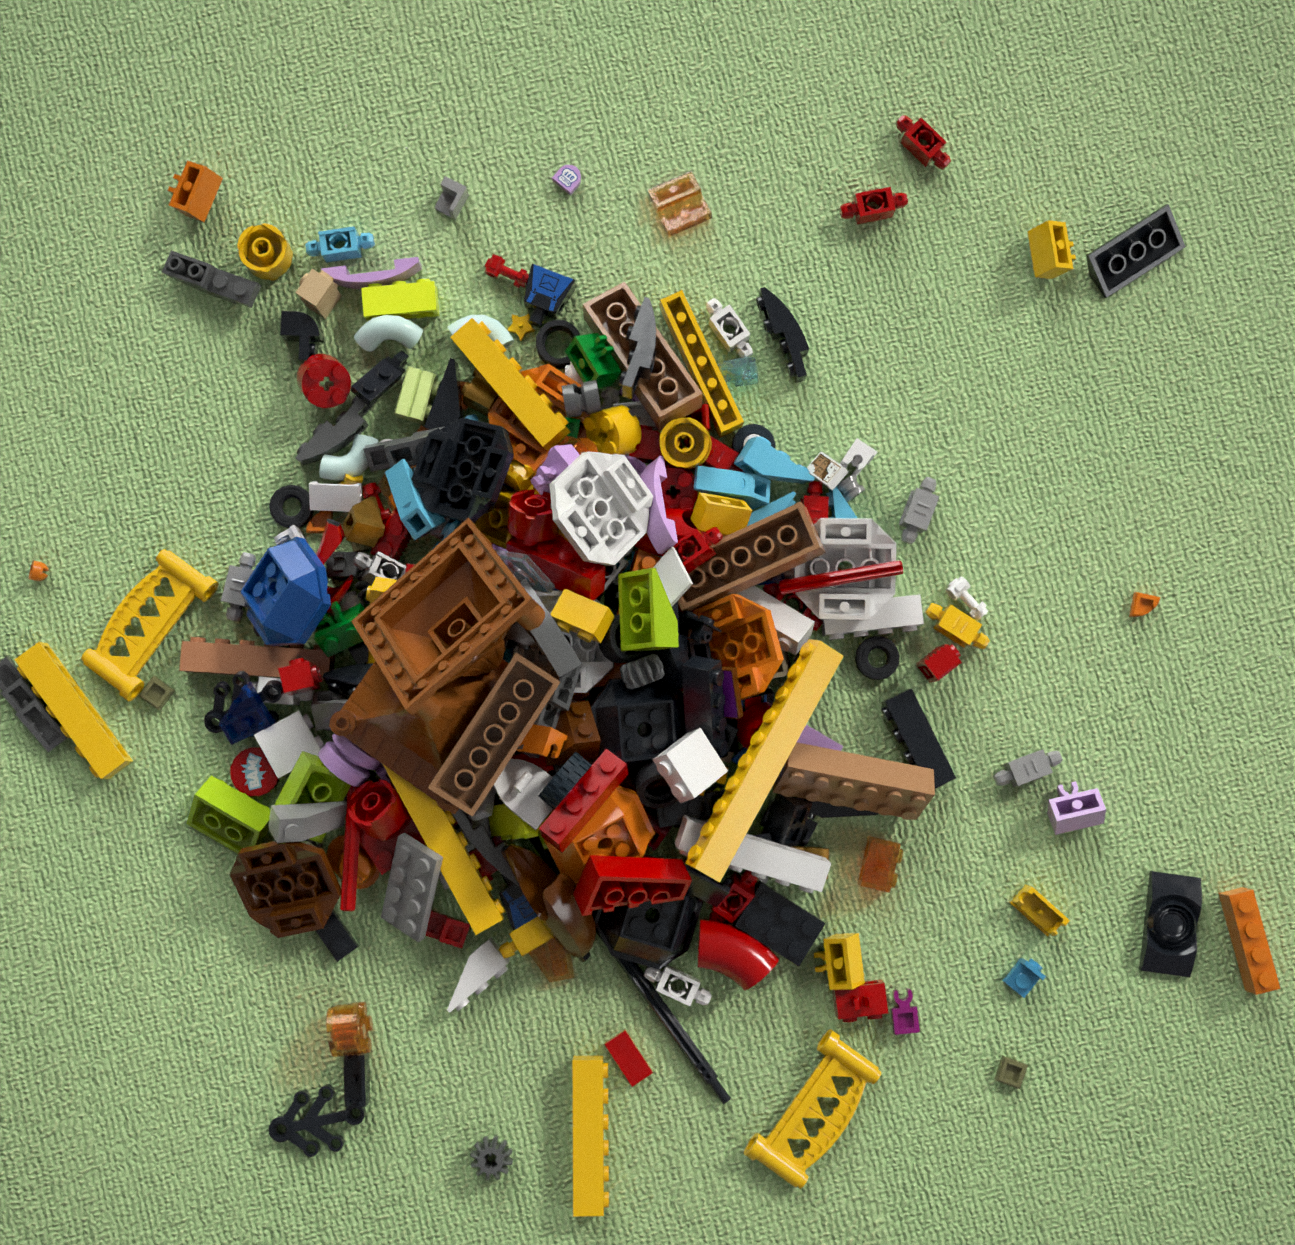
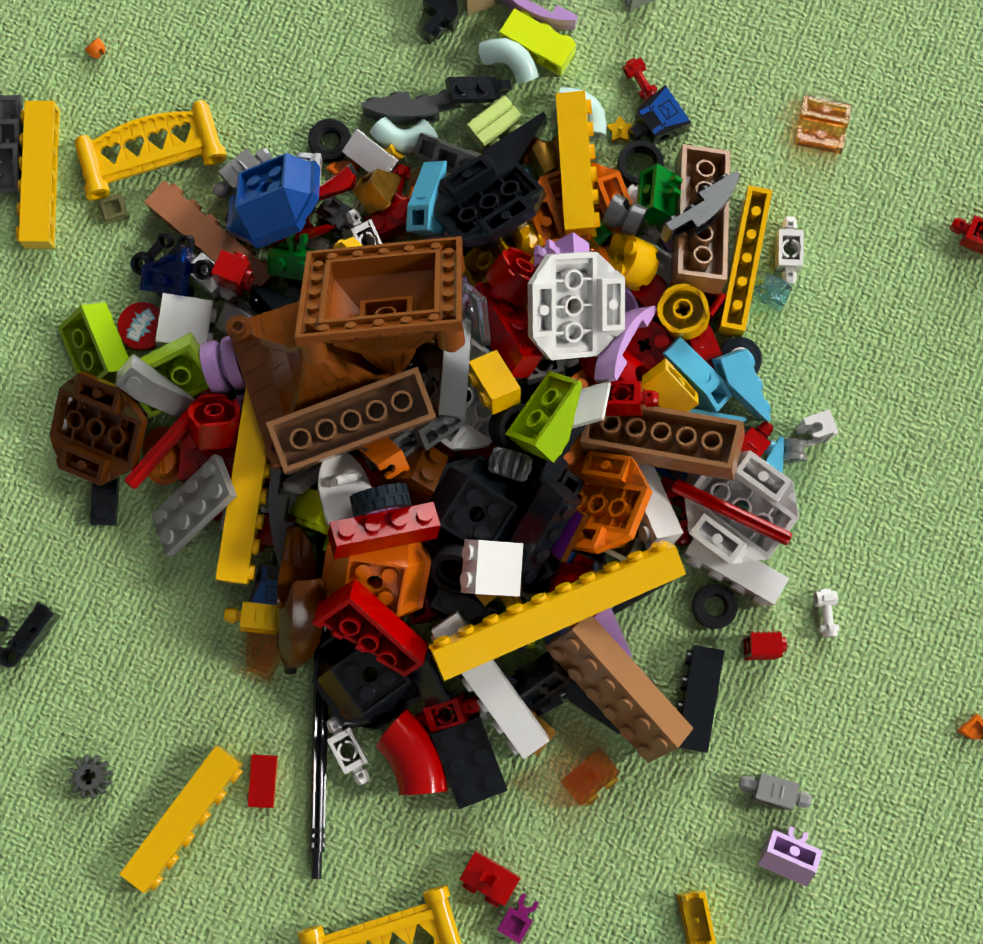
camera: 40 degrees right, 5 degrees down
red brick [297,354,351,408] -> none
clear orange brick [326,1002,373,1057] -> none
red slope [425,910,470,949] -> none
white slope [447,937,510,1013] -> none
tile [552,165,581,195] -> none
black hinge [679,610,722,644] -> none
black slope [756,287,809,383] -> none
tile [807,452,849,490] -> none
yellow brick [813,933,865,990] -> none
light grey piece [898,477,939,544] -> none
yellow piece [925,603,990,649] -> none

